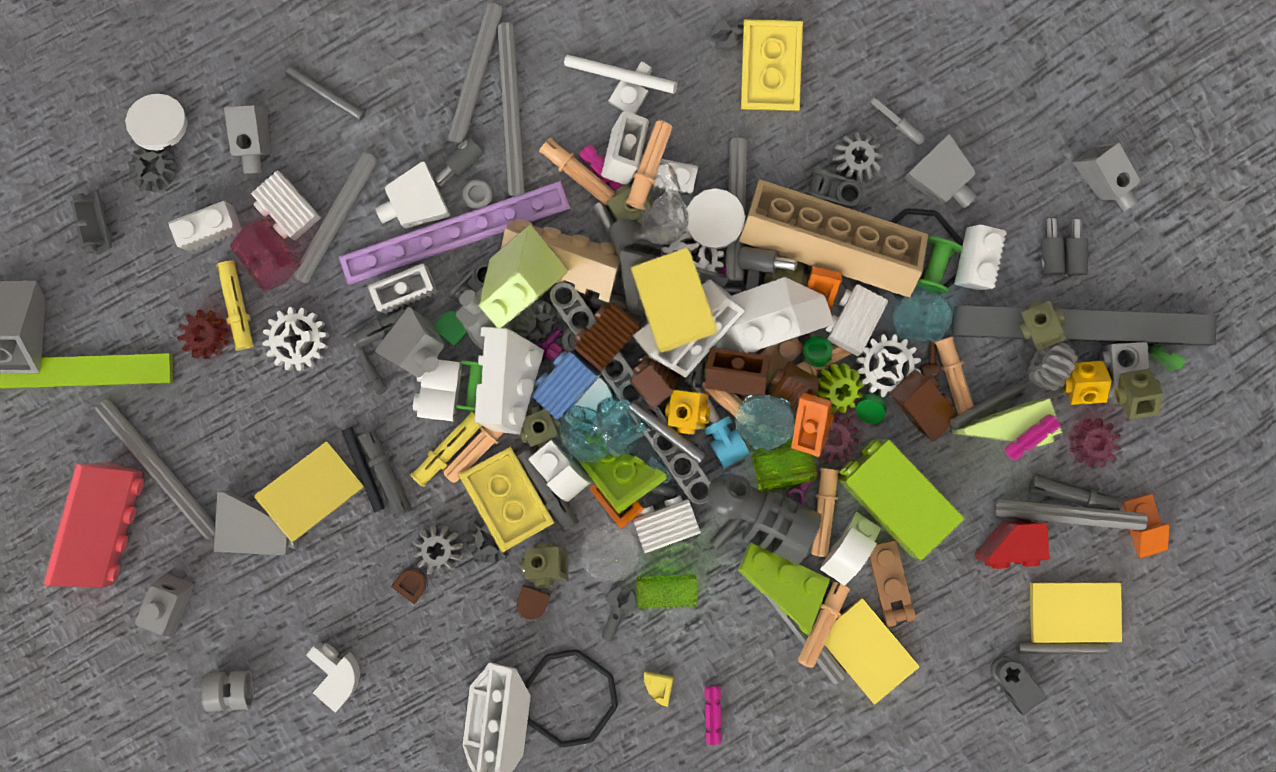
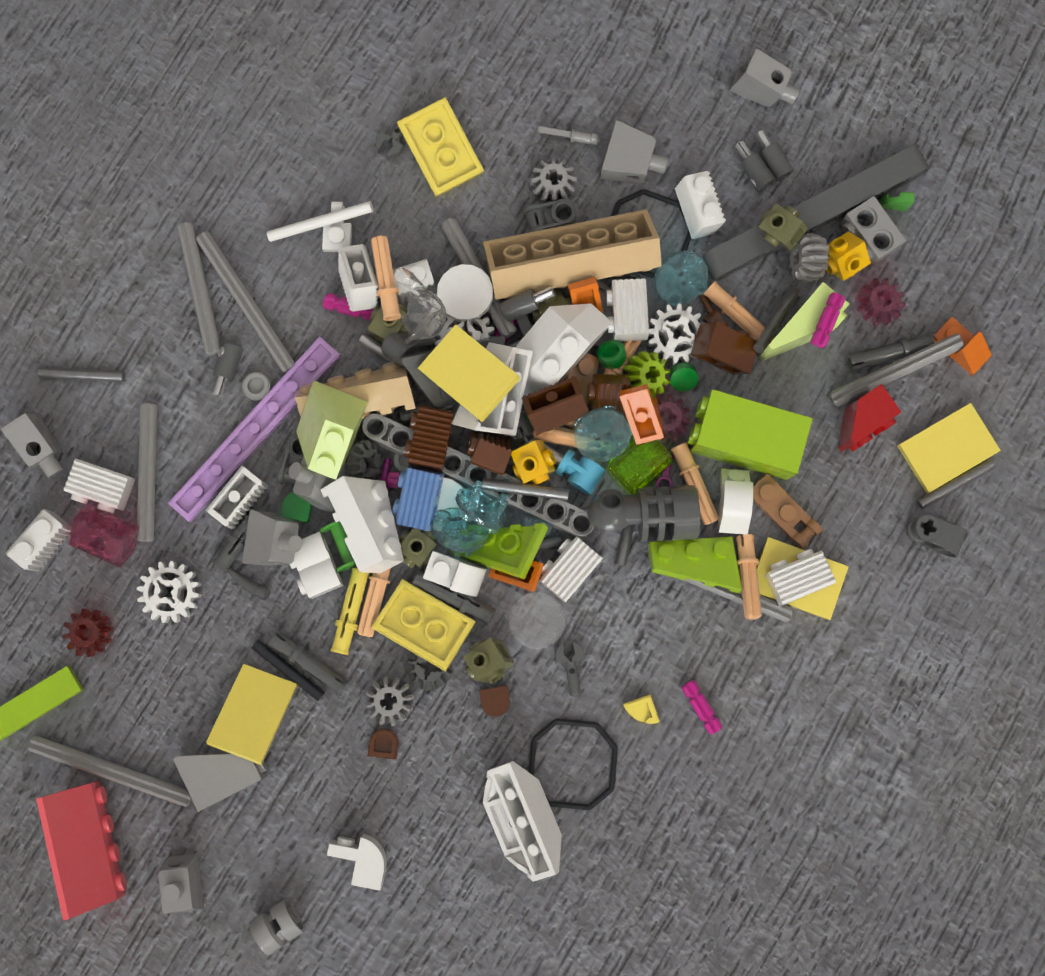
camera: 30 degrees left, 5 degrees down
light yellow pin [216,260,254,351] -> none
white torso [375,161,451,228] -> none
light nougat axle [539,137,616,205] -> none
clear neon green brick [637,575,698,610] -> none
bright green piece [916,236,963,294] -> none
olive brick [1114,369,1163,420] -> none
none -> white brick [765,549,836,607]

